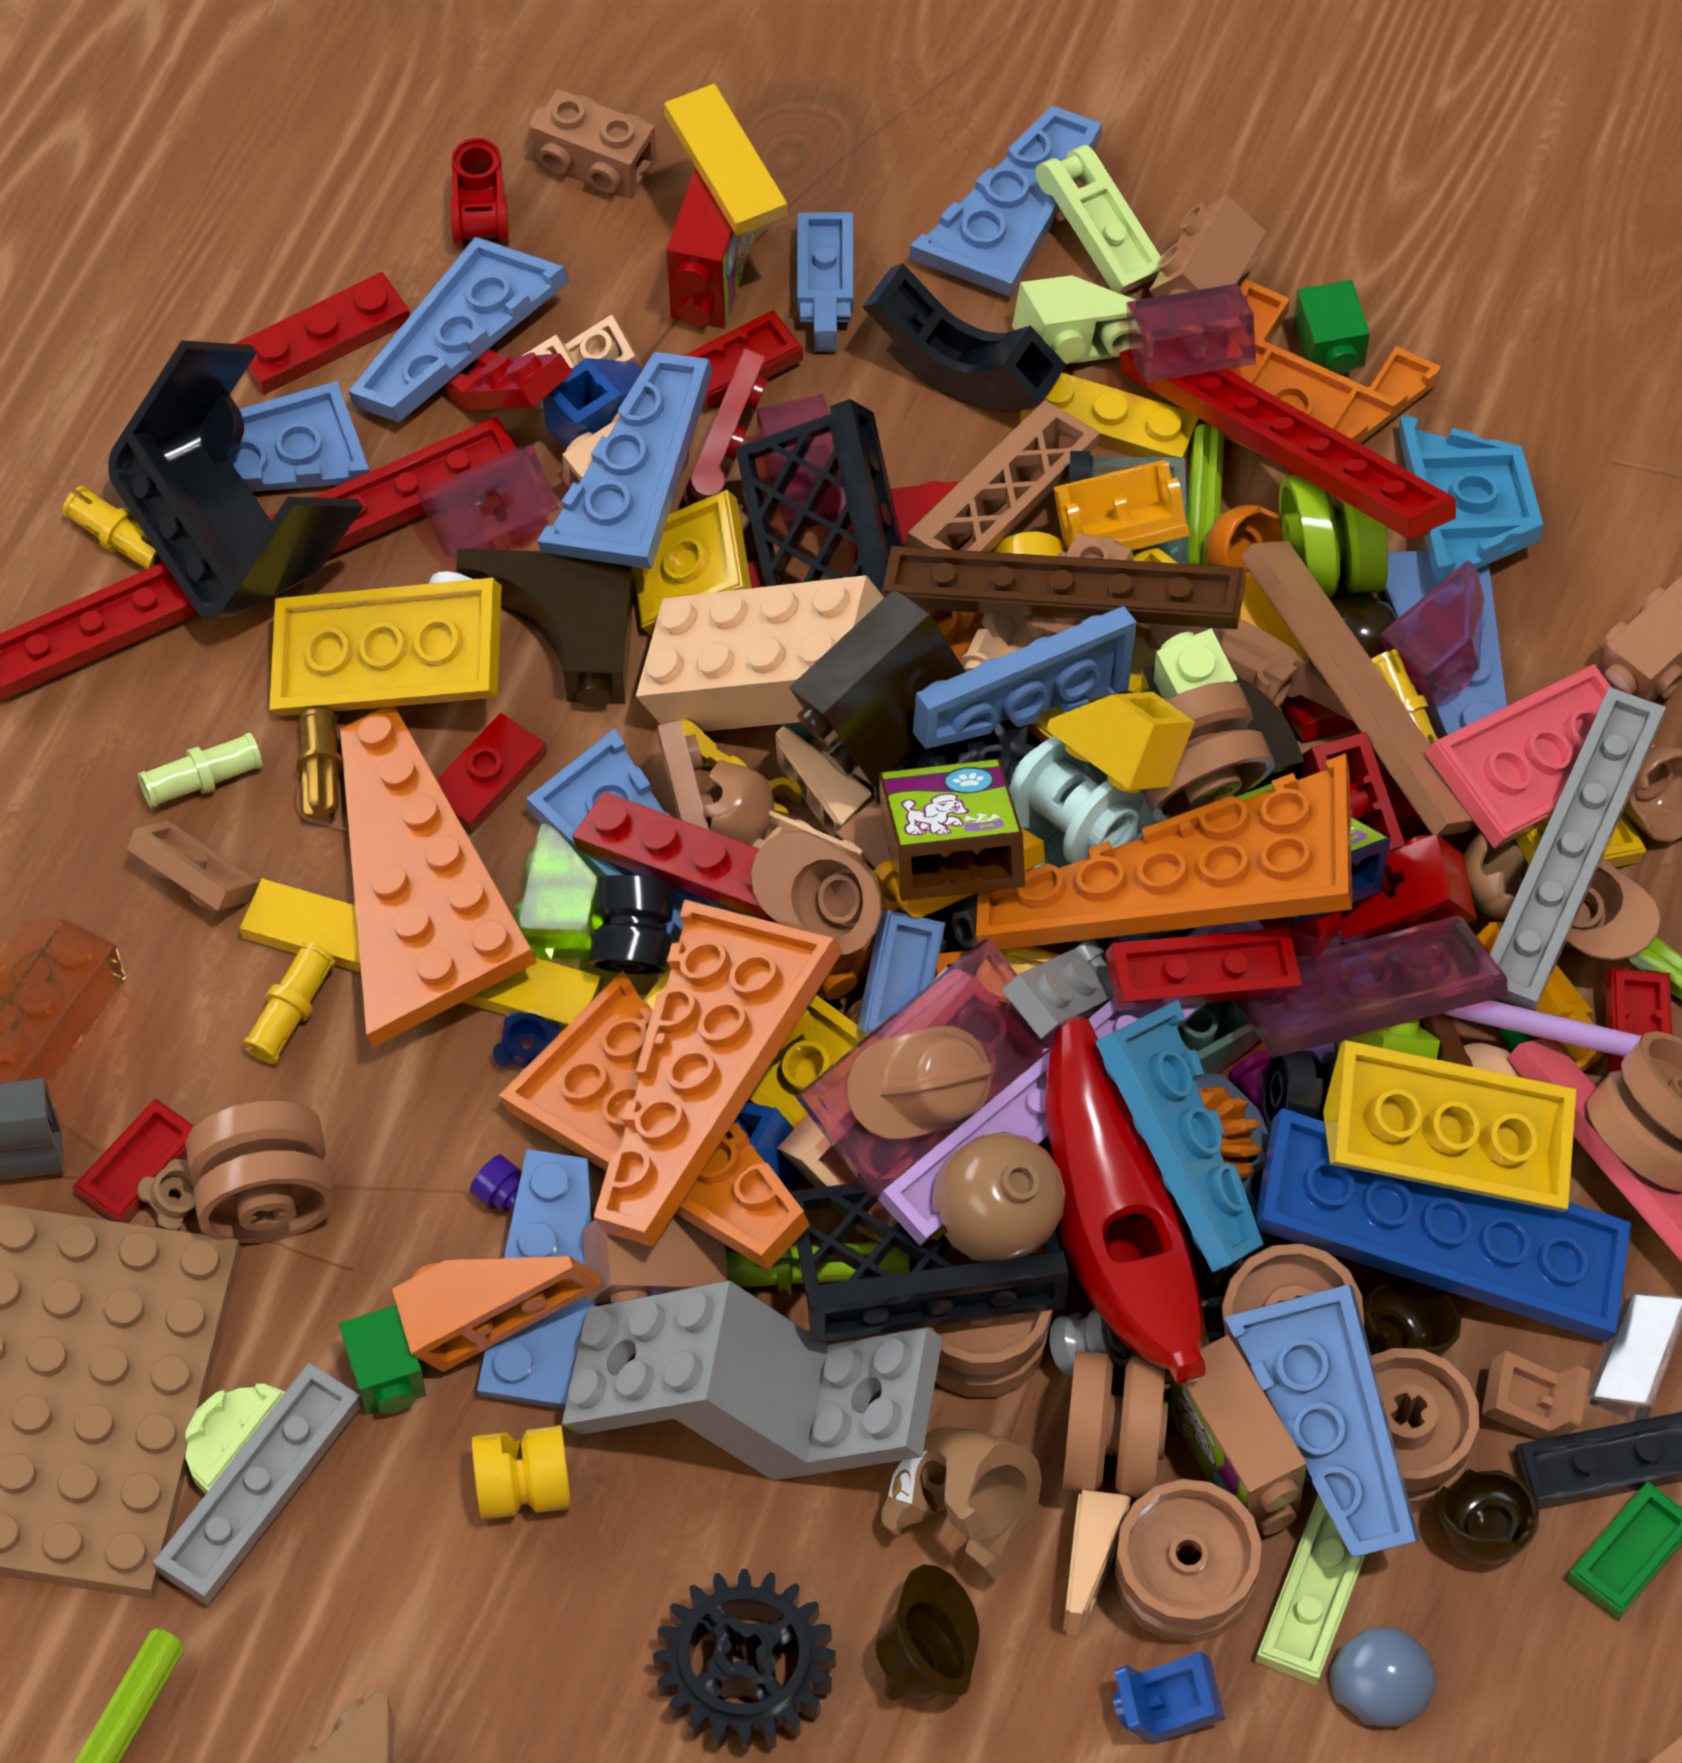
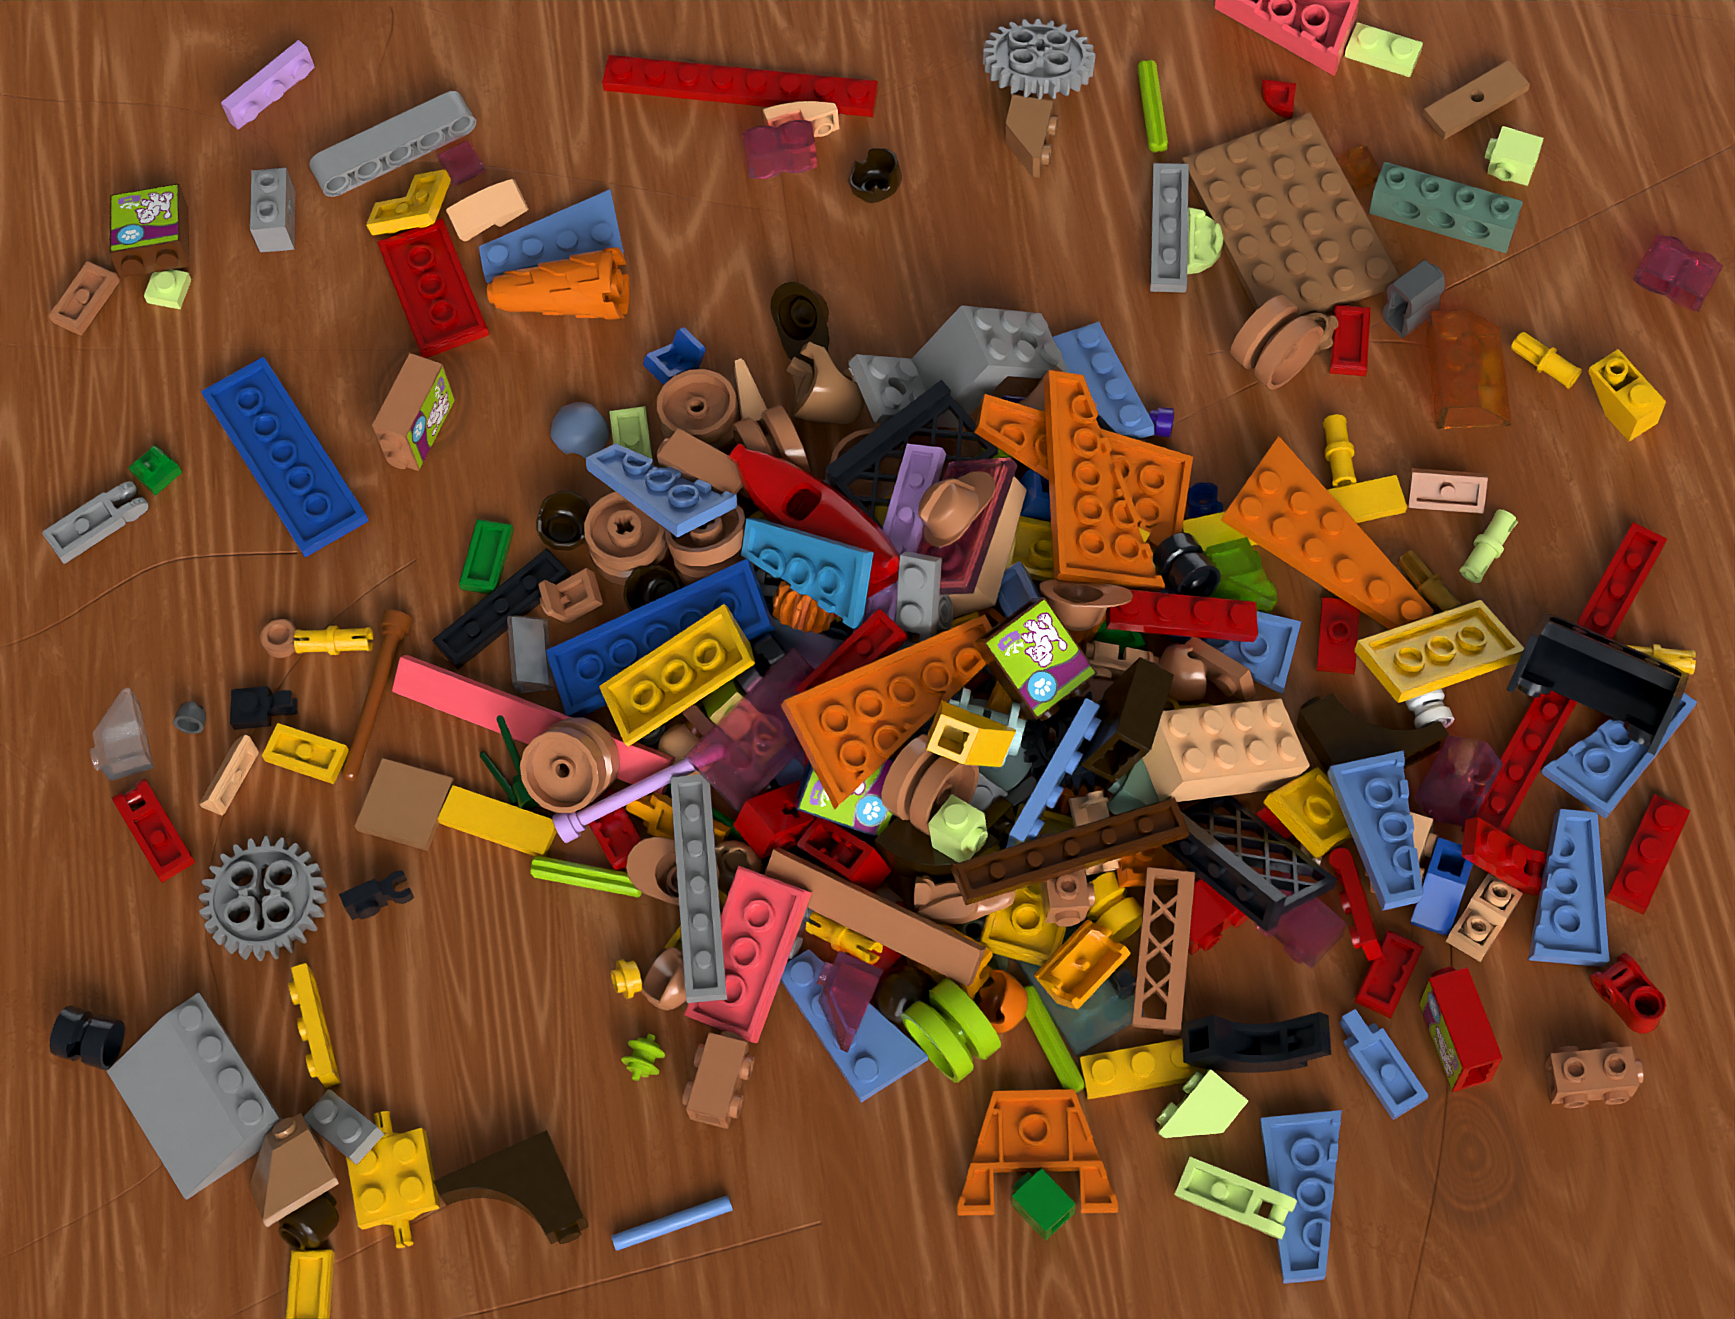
camera: 155 degrees right, 5 degrees up
green brick [338,1305,427,1415] -> none
orange slope [392,1256,603,1372] -> none
yellow wheel [472,1425,571,1520] -> none
black gear [653,1569,836,1753] -> none
yellow tile [664,83,788,236] -> none
medium nougat cylinder [932,1132,1066,1262] -> none
red plate [1119,334,1456,540] -> none
clear pink brick [1126,283,1256,383] -> none
nougat brick [1149,195,1266,327] -> none
dark azure wing [1398,416,1543,584] -> none

